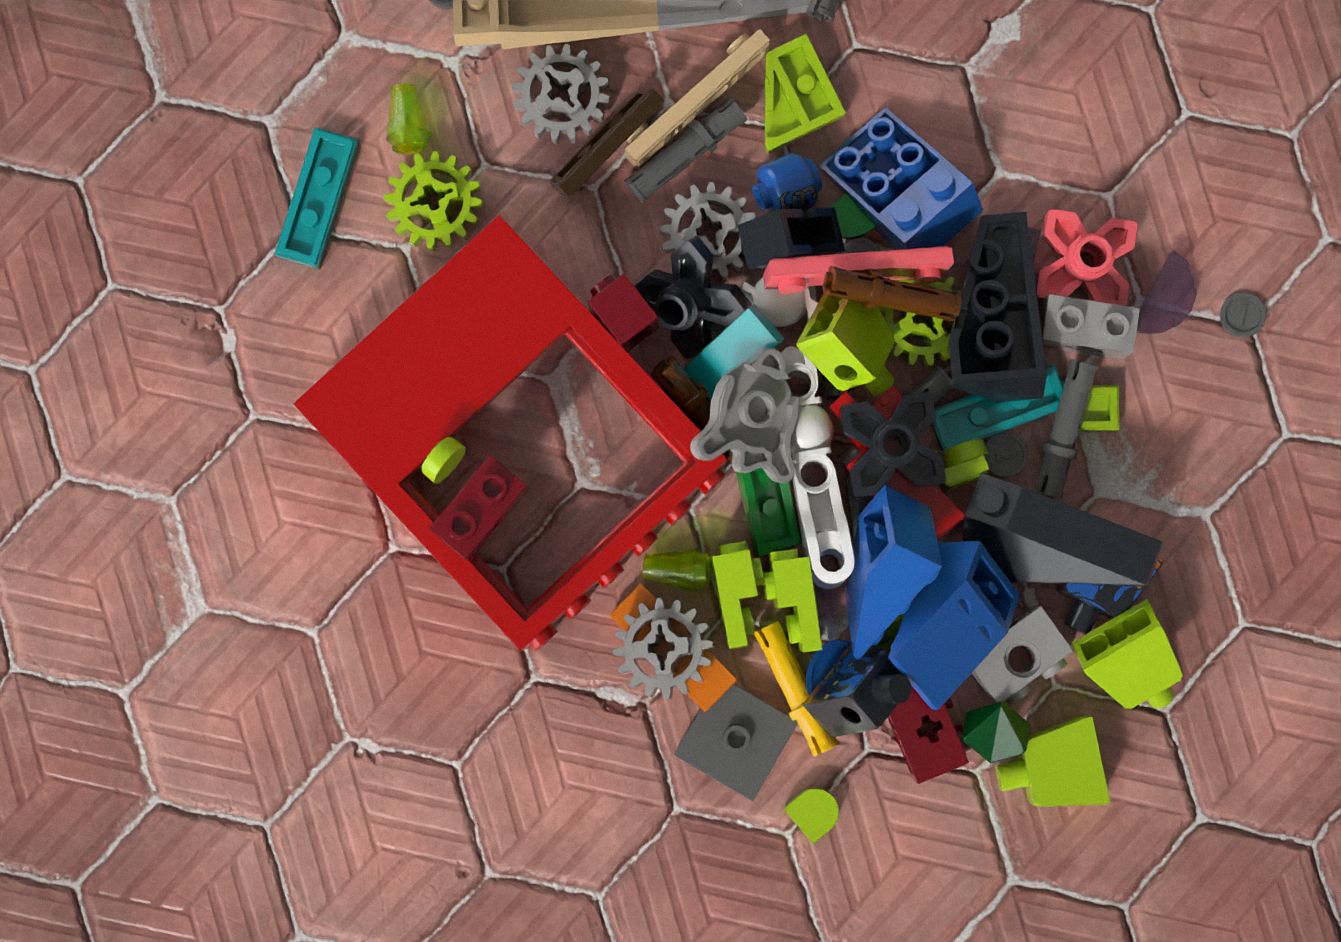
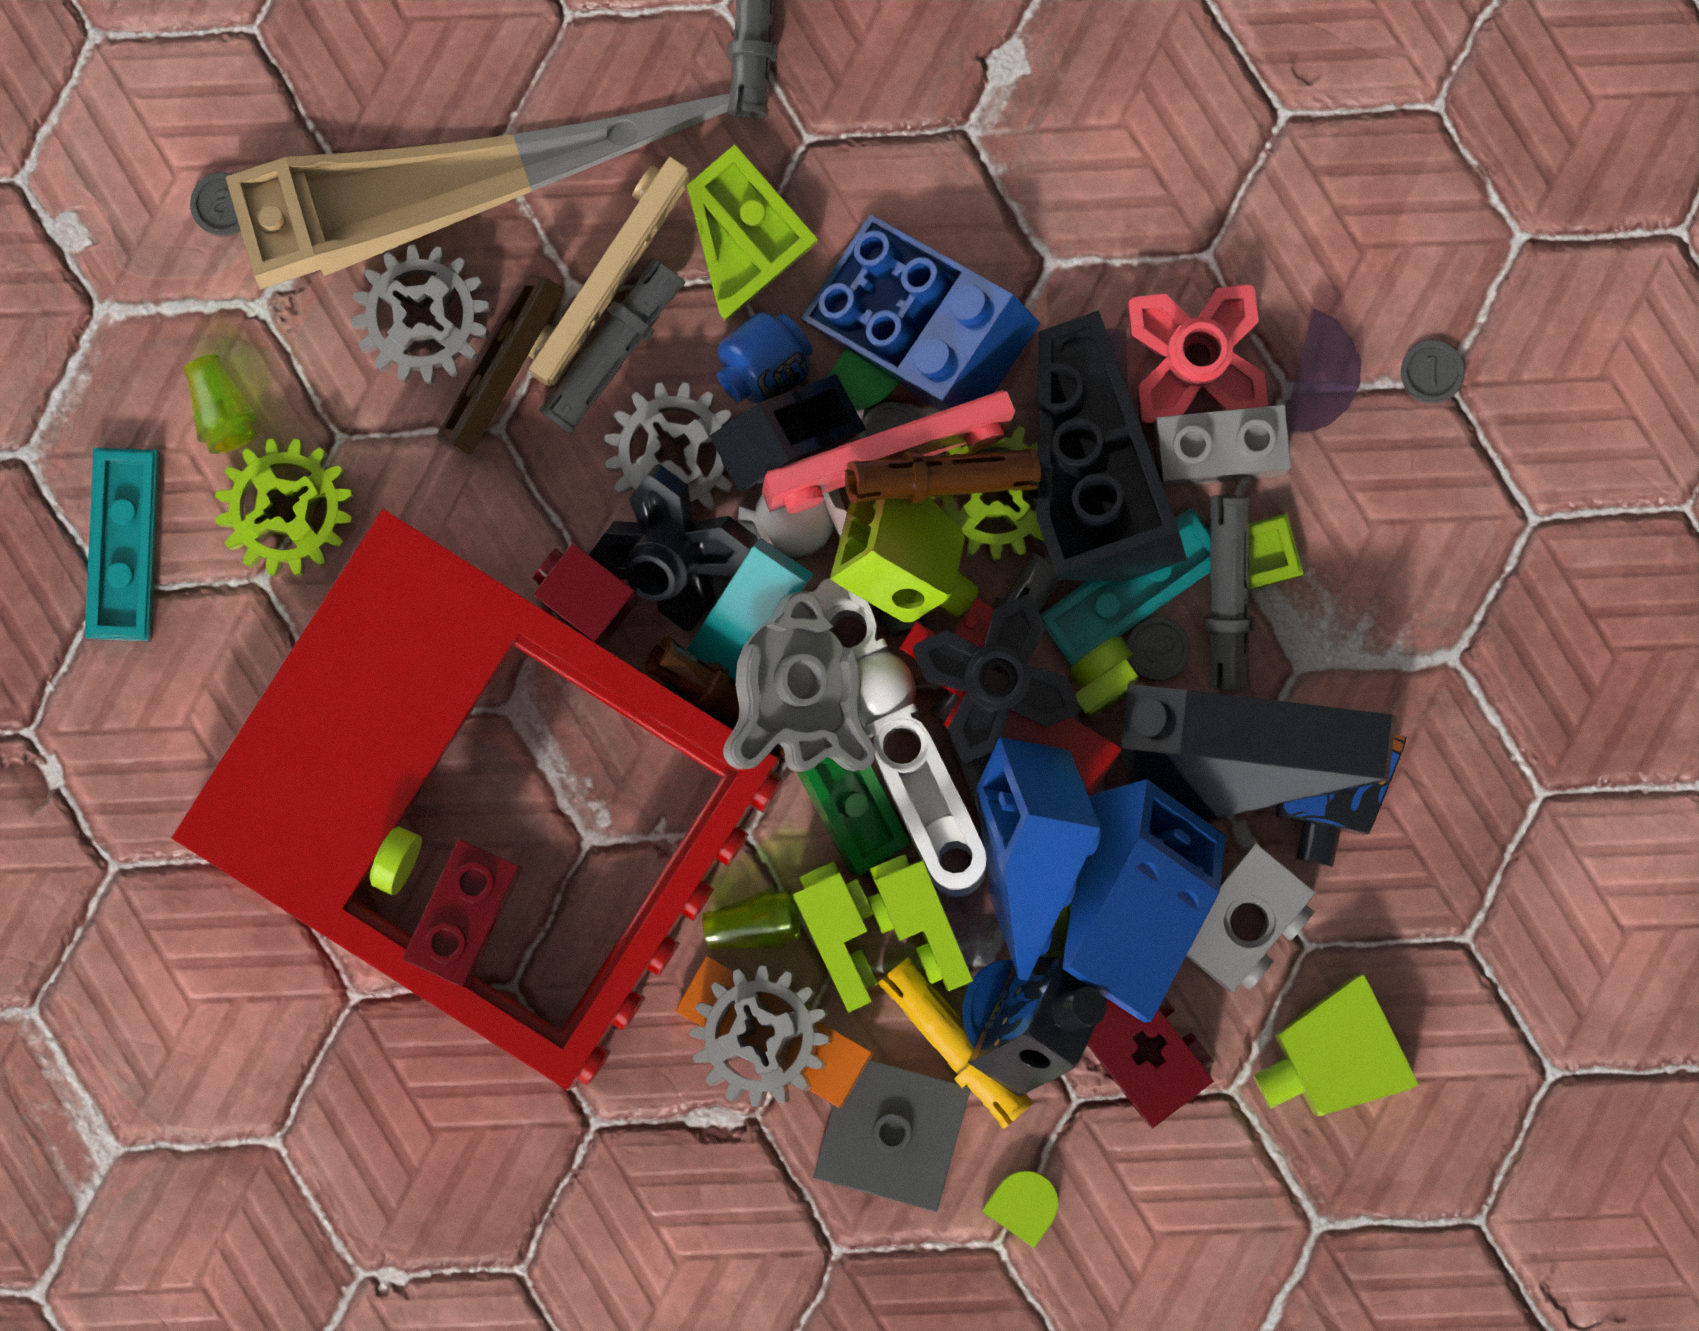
camera: 20 degrees left, 0 degrees up
dark green slope [962,701,1031,764] -> none
lime torso [1072,599,1183,709] -> none

